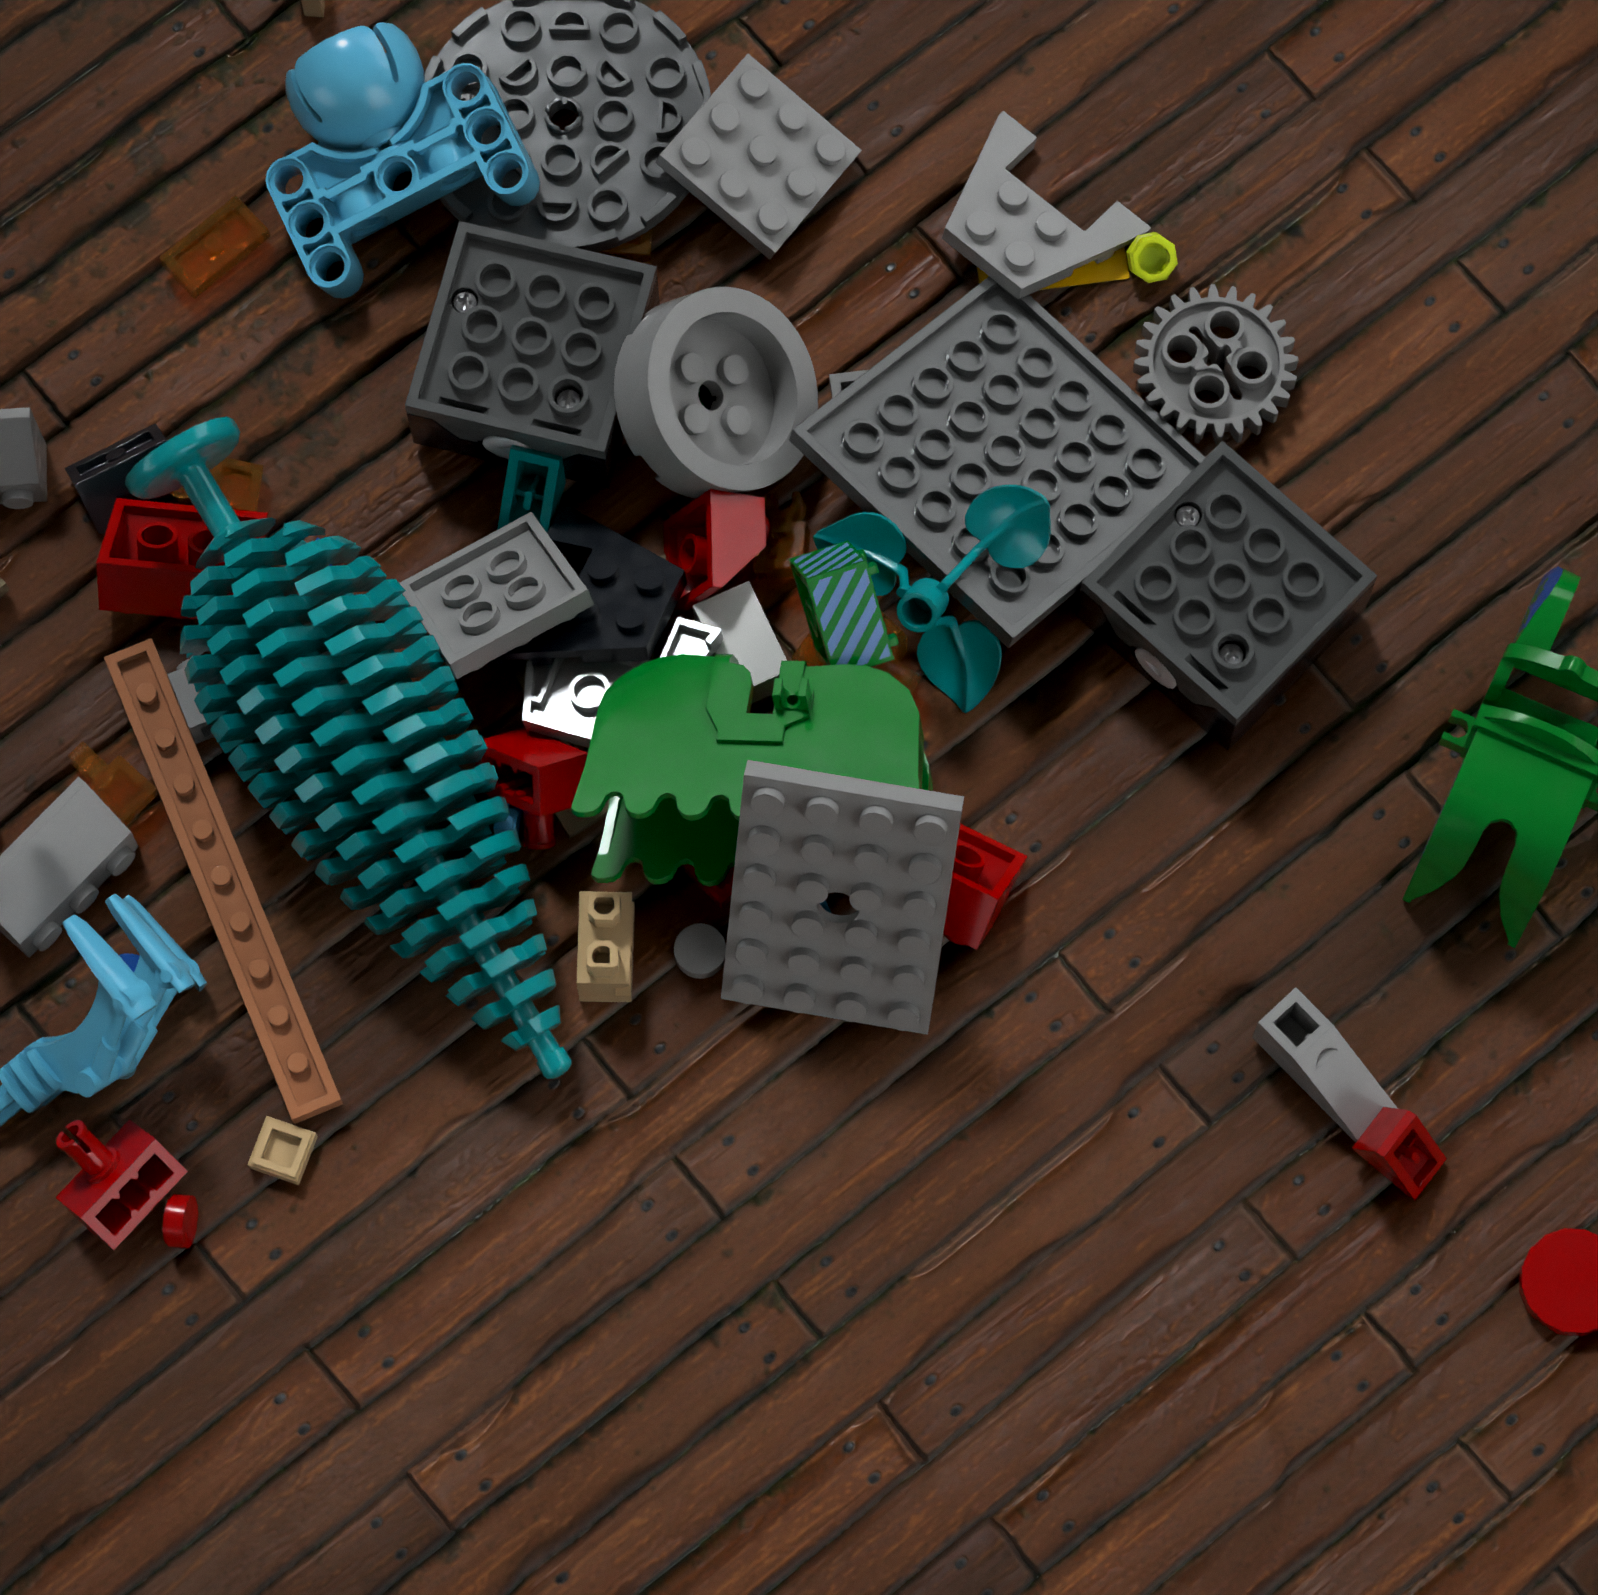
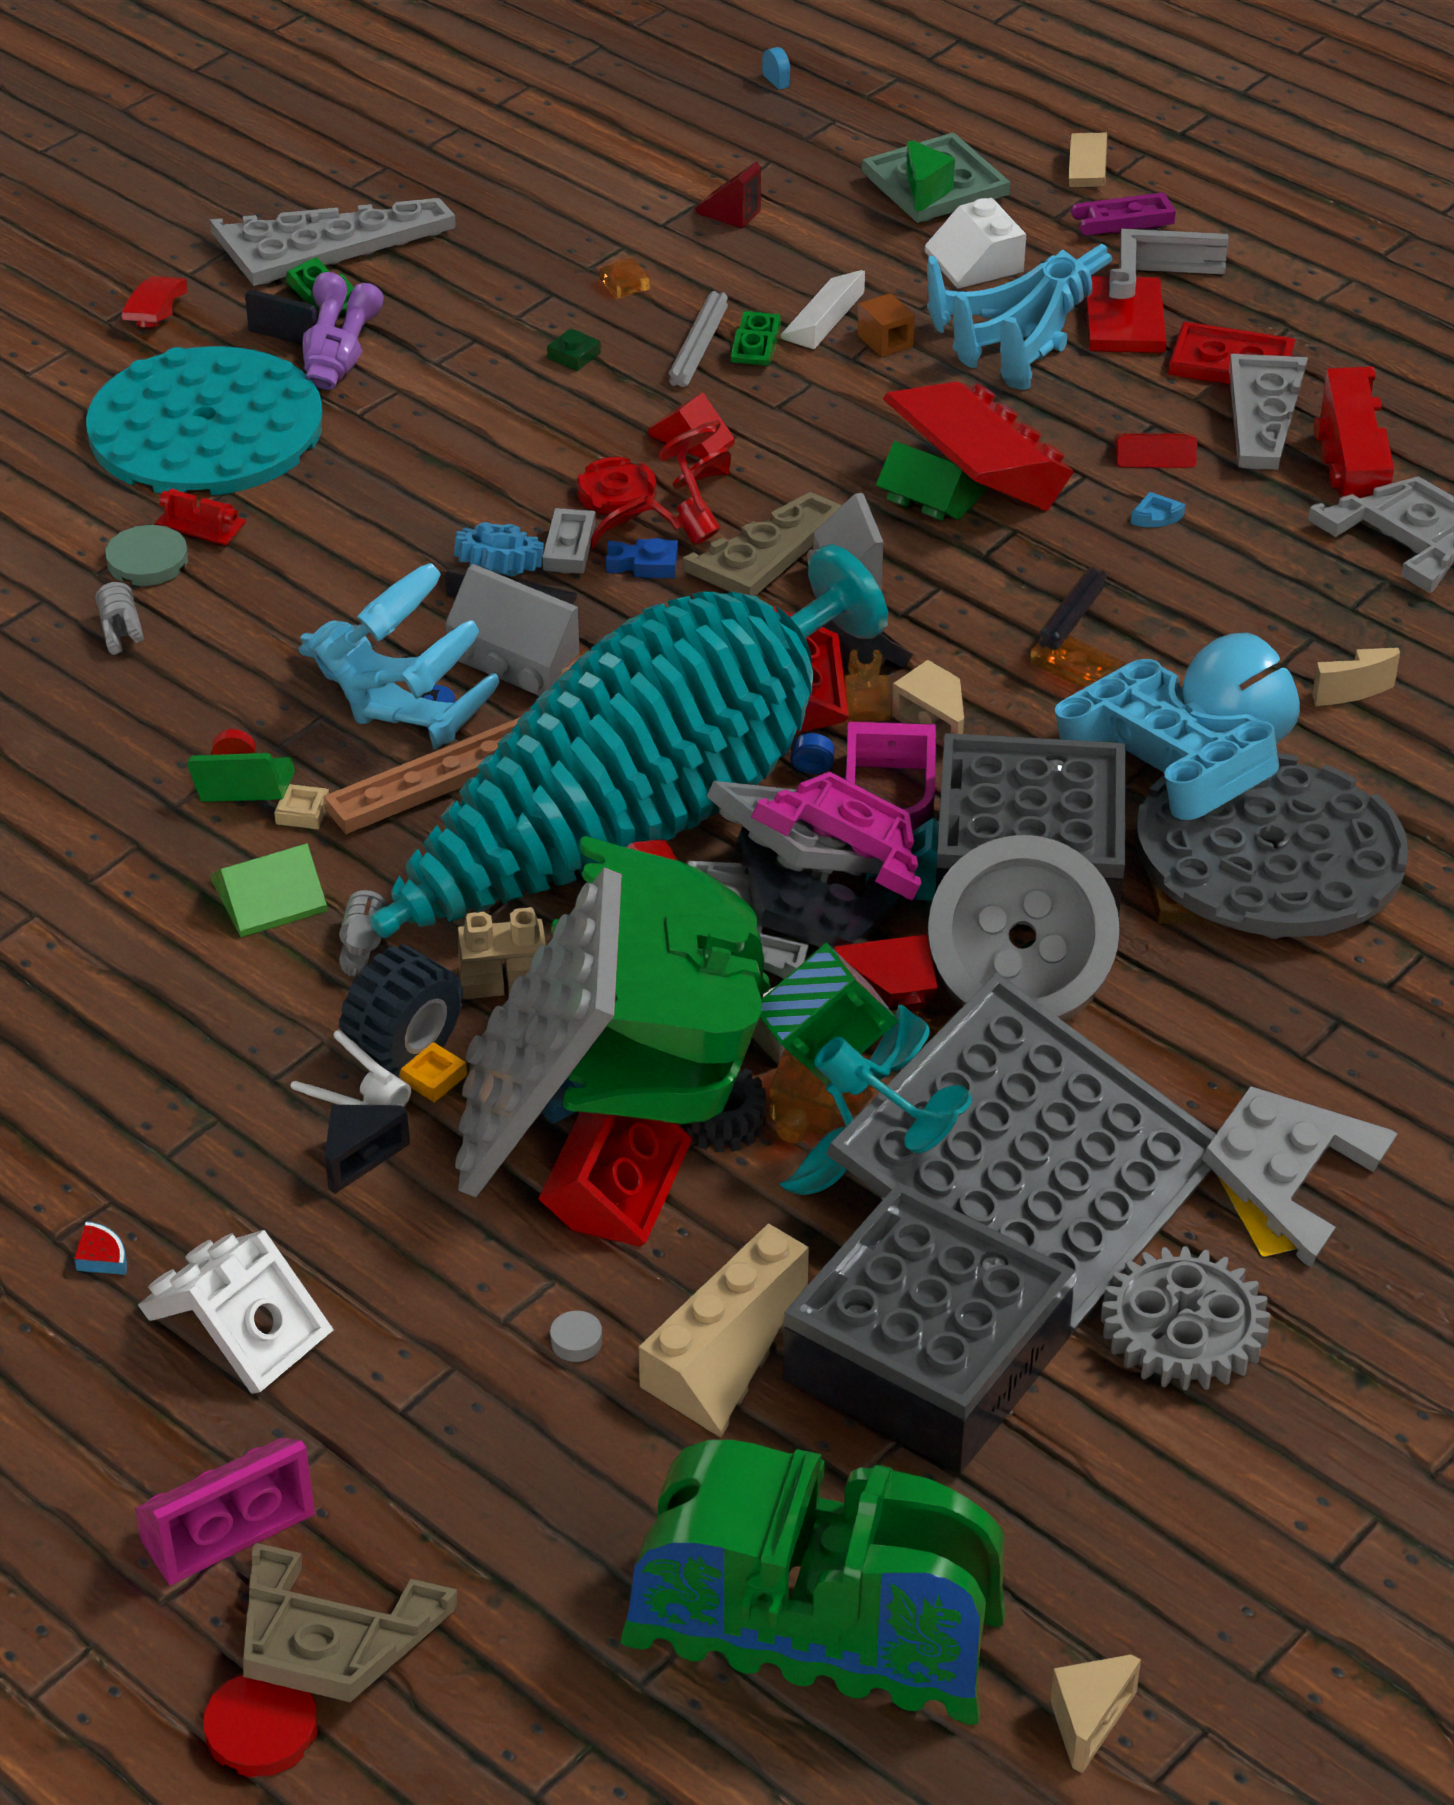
camera: 80 degrees right, 30 degrees down
red brick [55,1119,188,1250] -> none
light grey plate [655,54,862,260] -> none
neon yellow tile [1126,232,1178,283] -> none
light grey slope [1252,987,1398,1143] -> none
red slope [1352,1107,1447,1200] -> none
none -> tile [74,1221,127,1275]
none -> dark pink slope [135,1438,315,1586]
none -> white bracket [138,1230,334,1394]
none -> green panel [187,753,295,802]
none -> bright green slope [210,843,327,937]
none -> dark tan wing [243,1543,457,1702]
none -> white plant [291,1030,411,1107]
none -> black slope [325,1104,410,1194]
none -> light grey hinge [339,890,388,977]
none -> black wheel [339,945,463,1076]
none -> light orange plate [399,1042,467,1103]
none -> light grey tile [550,1311,602,1362]
none -> tan wedge [639,1223,809,1438]
none -> dark pink wing [751,772,921,901]
none -> dark pink window [846,722,936,831]
none -> tan slope [892,660,964,748]
none -> black axle [1038,567,1107,651]

